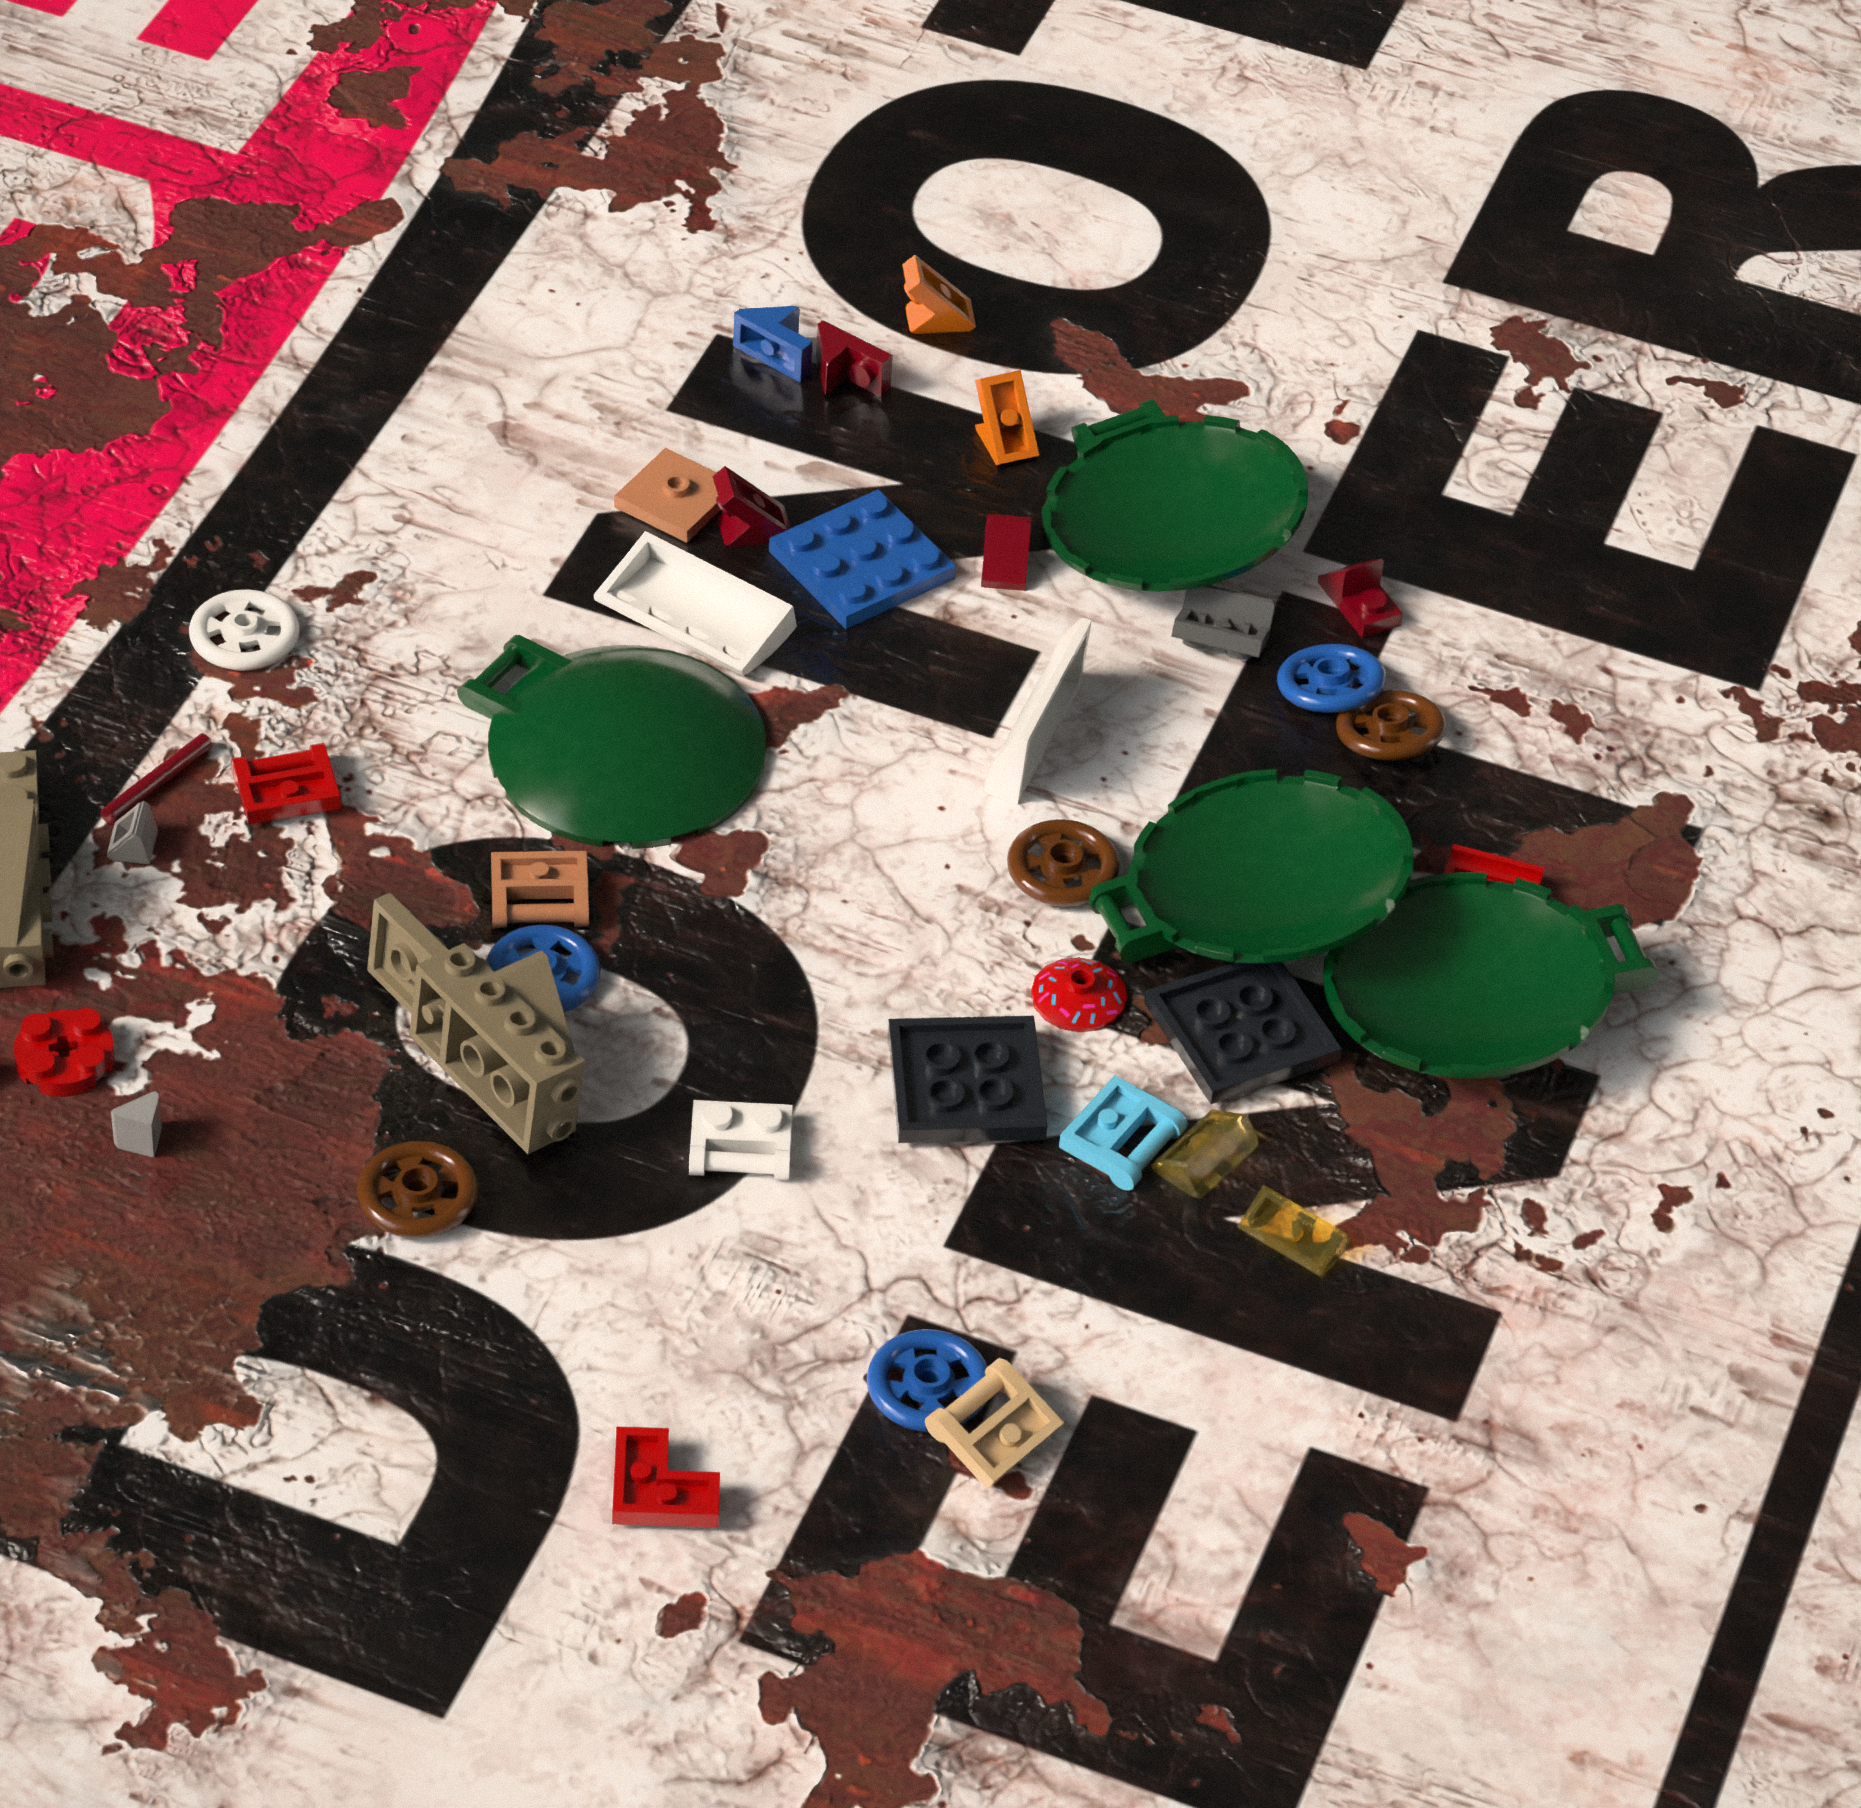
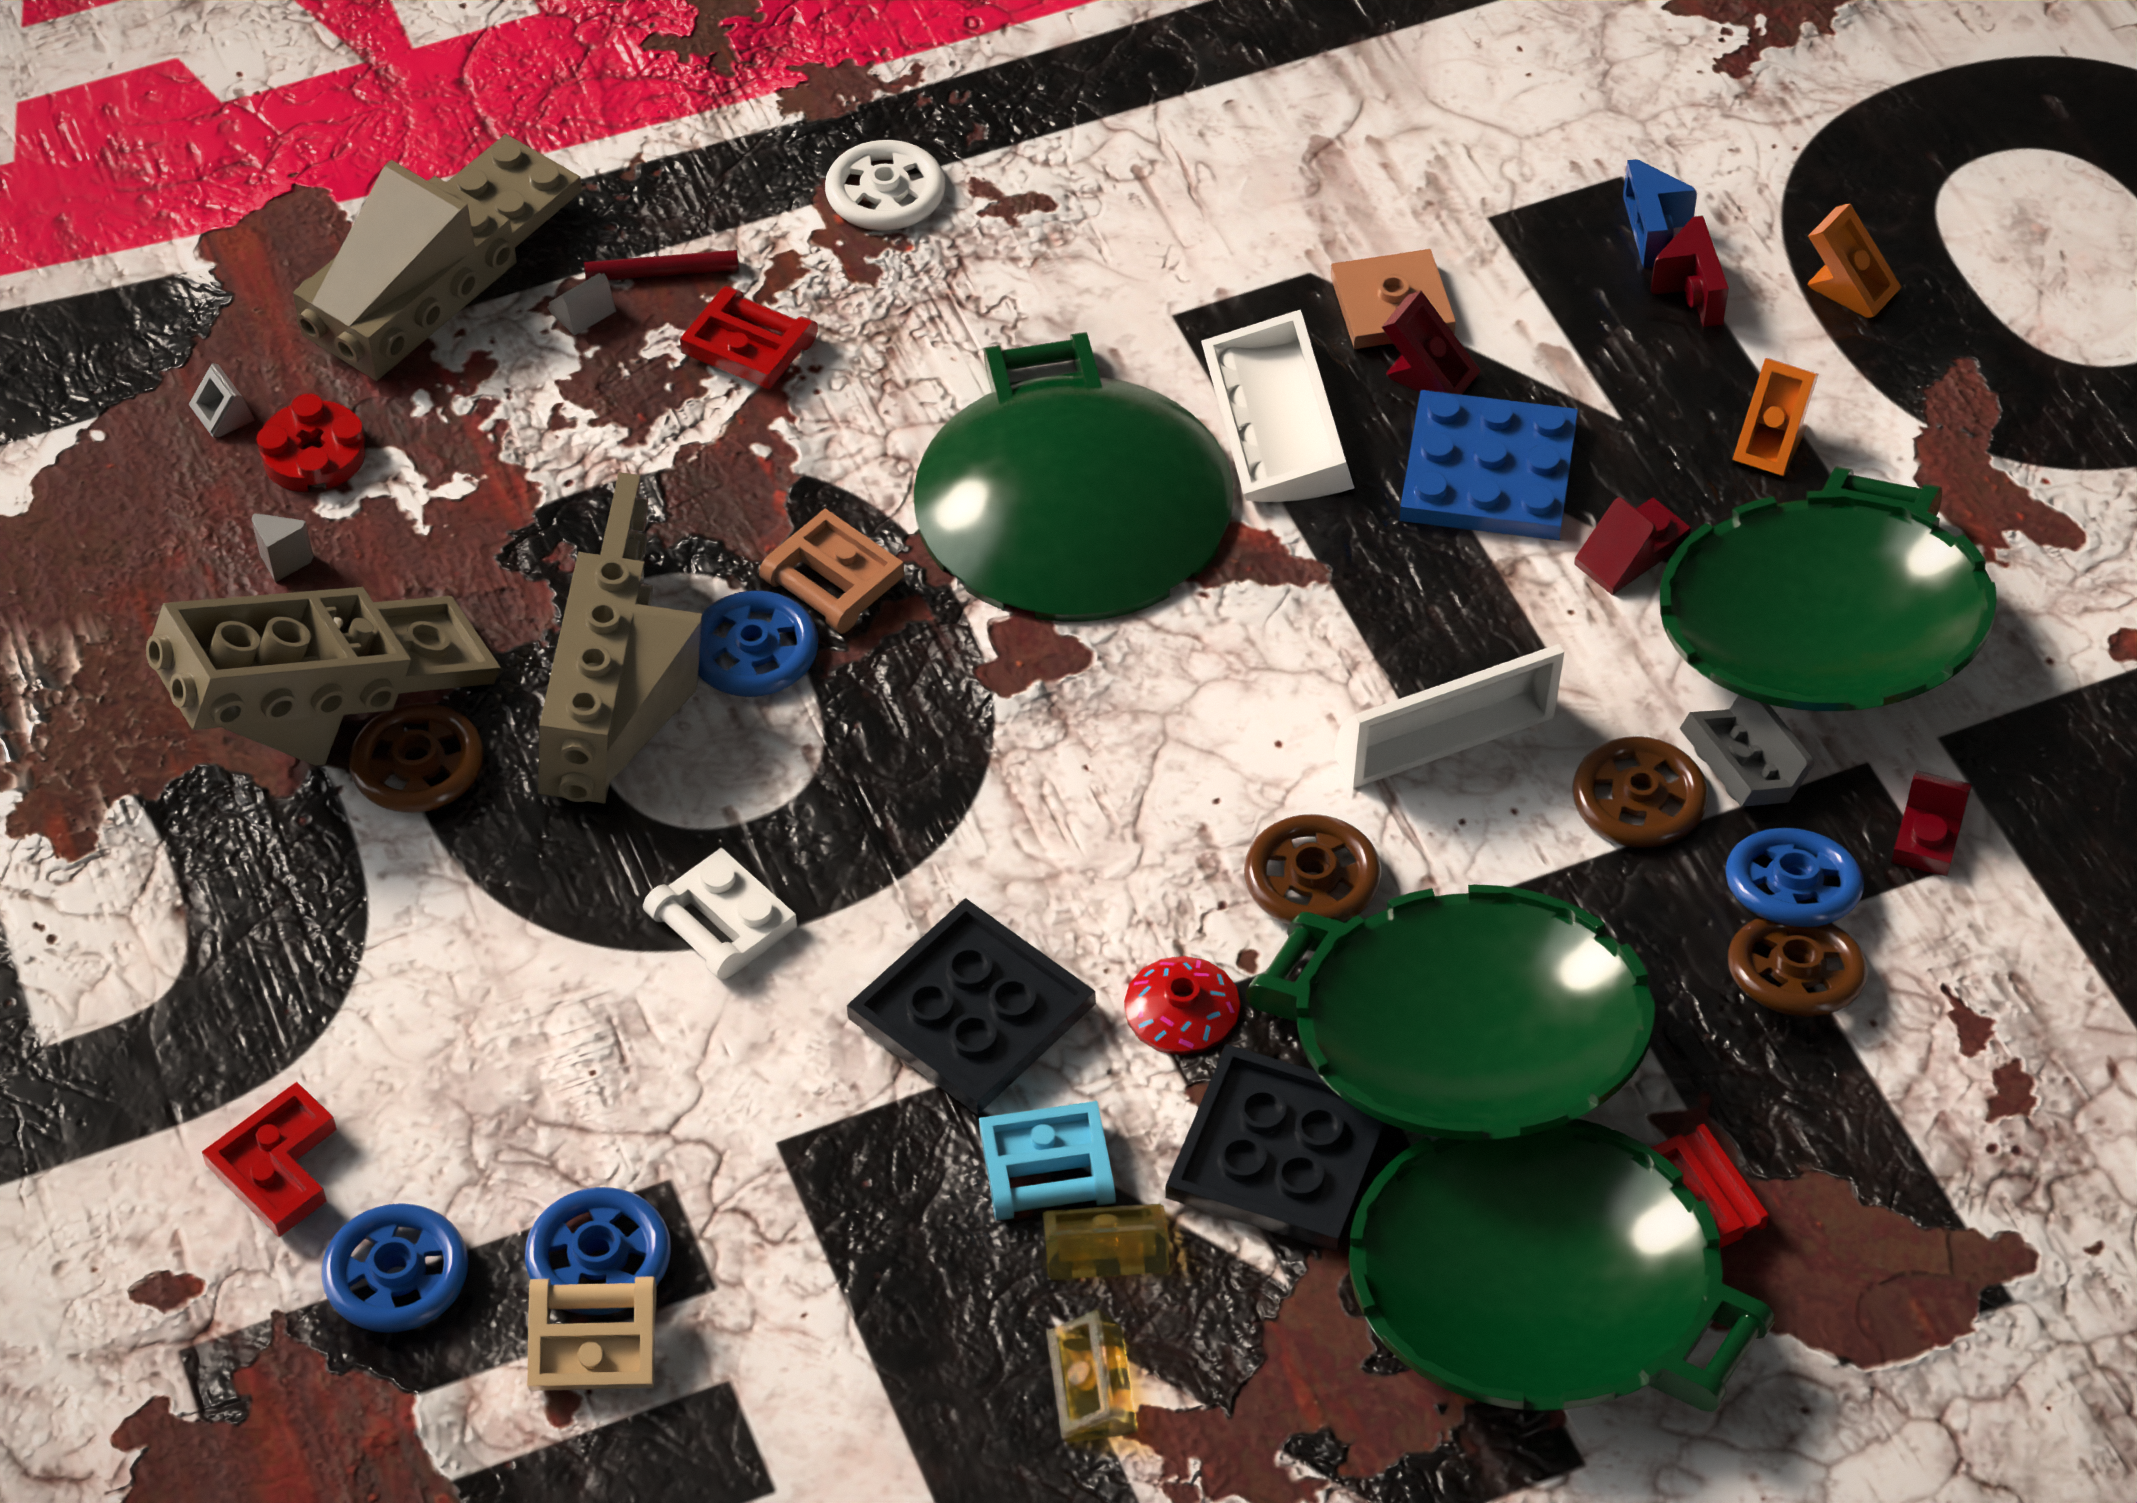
camera: 50 degrees right, 5 degrees up
none -> dark tan wedge [146,587,501,766]
none -> blue plate [321,1203,468,1333]
none -> reddish brown plate [1572,736,1708,848]

